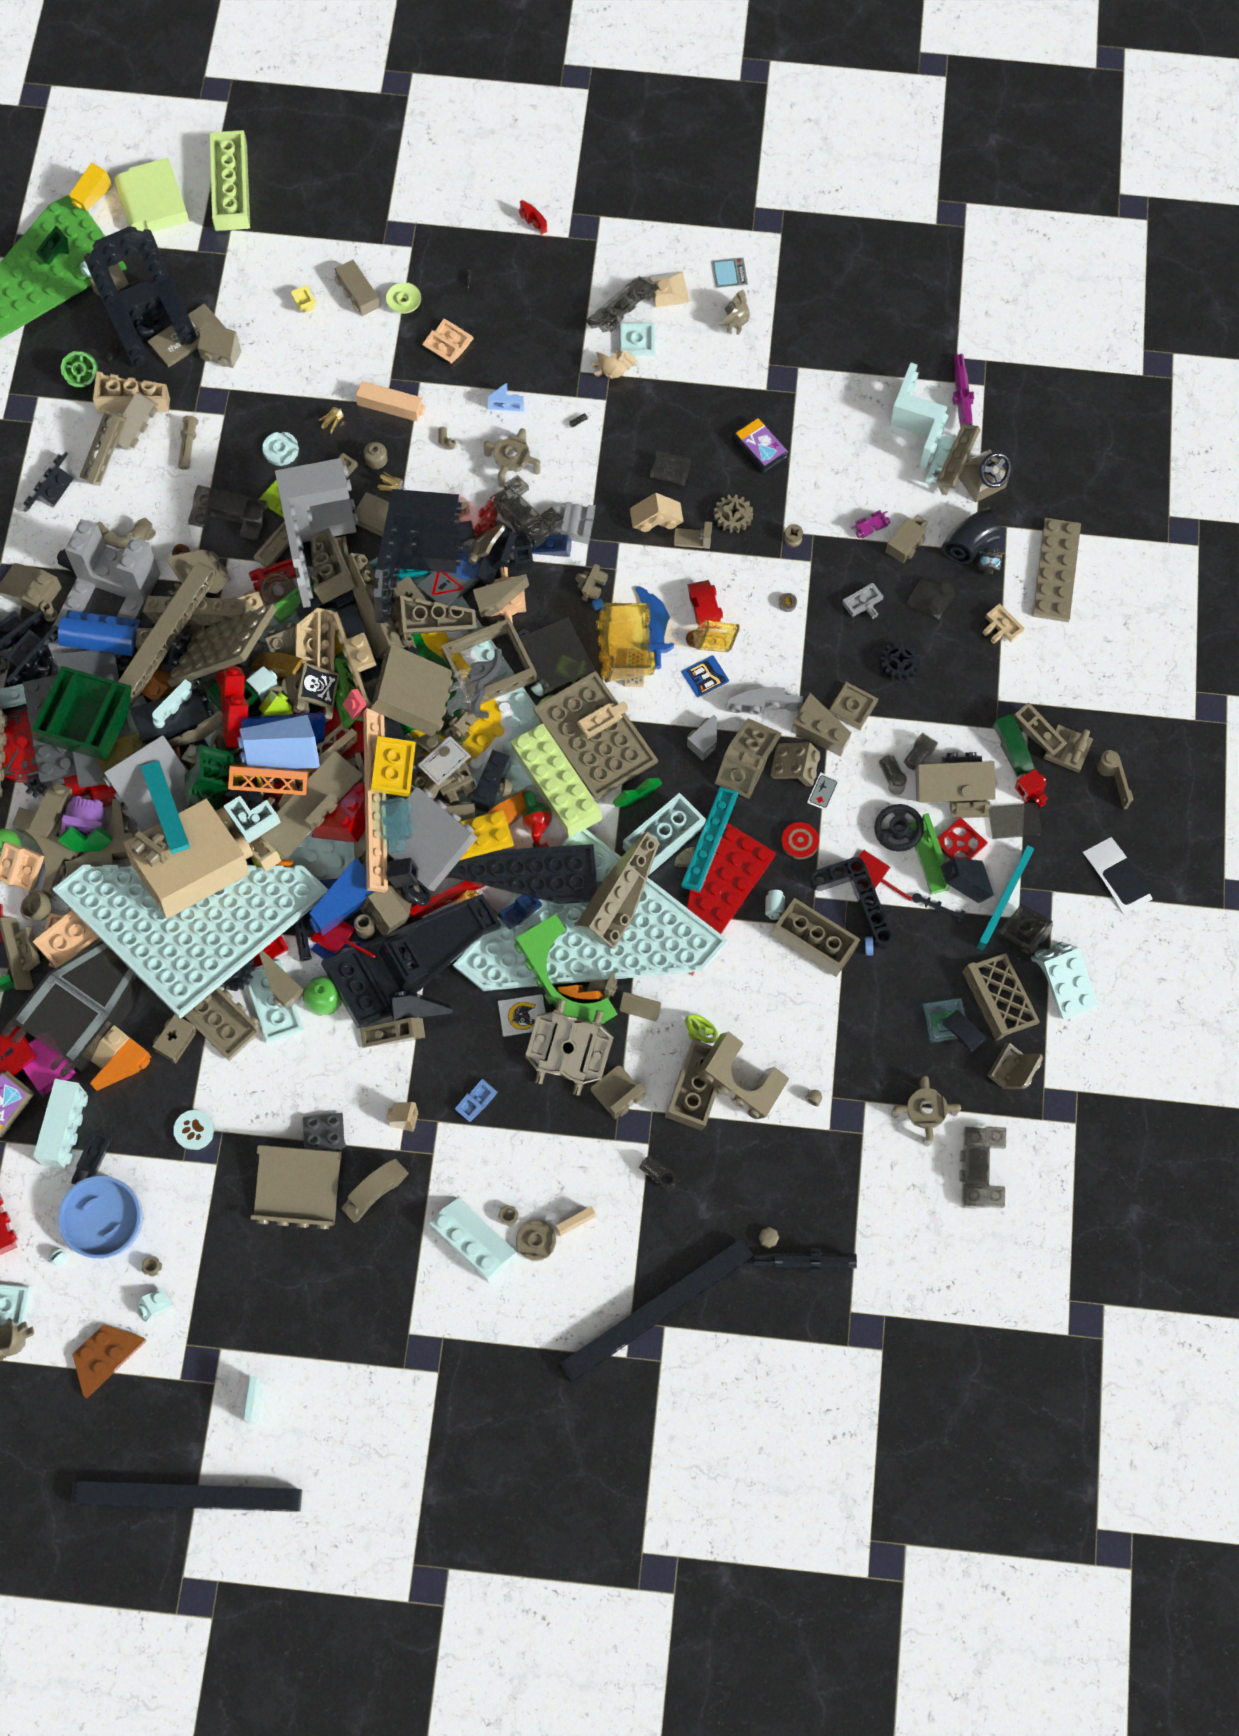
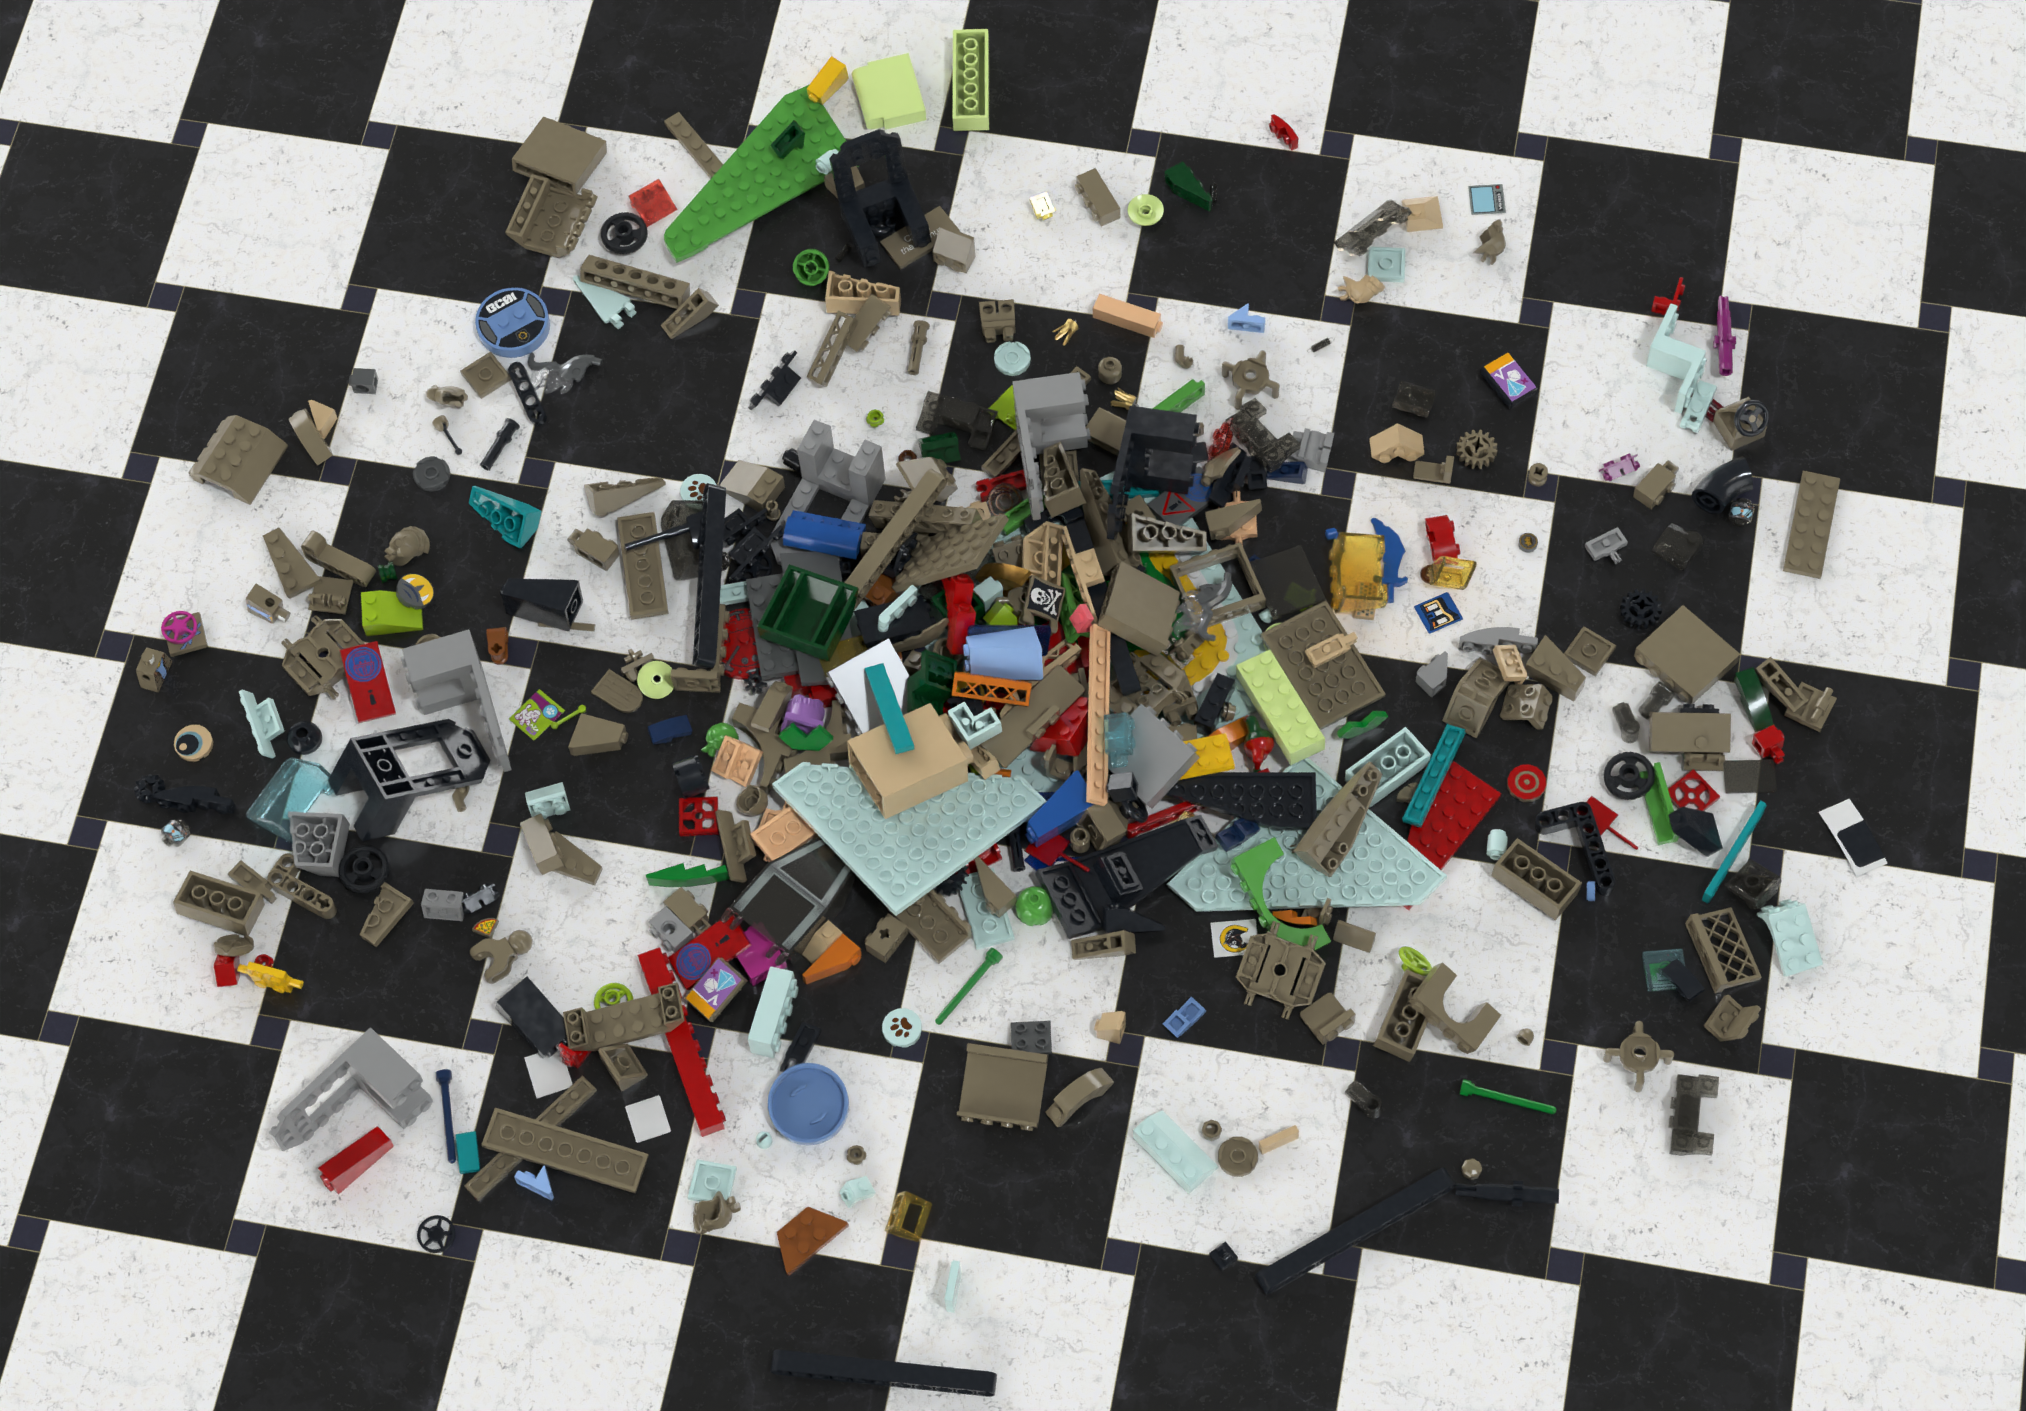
camera: 10 degrees right, 5 degrees down
dark tan piece [96,518,156,549] -> none
dark tan hips [130,831,167,867] -> none
yellow plate [370,736,416,797] -> none
white sticker [418,736,471,786] -> none
light nougat slope [423,319,473,363] -> none
dark tan hips [575,564,608,601] -> none
sticker [807,772,840,810] -> none
black piece [912,893,966,923] -> none
dark tan fence [936,424,980,495] -> none
tan hinge [982,604,1025,644] -> none
dark tan door [1097,750,1133,809] -> none
none -> lime plate [866,409,884,427]
none -> clear yellow tile [885,1191,932,1242]
none -> dark green bracket [918,431,961,463]
none -> green piece [935,947,1003,1025]
none -> dark tan hips [979,299,1016,343]
none -> dark tan bracket [1043,744,1073,782]
none -> bright green fence [1152,379,1205,412]
none -> dark green slope [1165,162,1213,211]
none -> black tile [1209,1241,1238,1271]
none -> green piece [1460,1079,1556,1114]
none -> tan bracket [1493,645,1528,685]
none -> dark tan brick [1634,605,1740,704]
none -> red bracket [1651,277,1685,315]

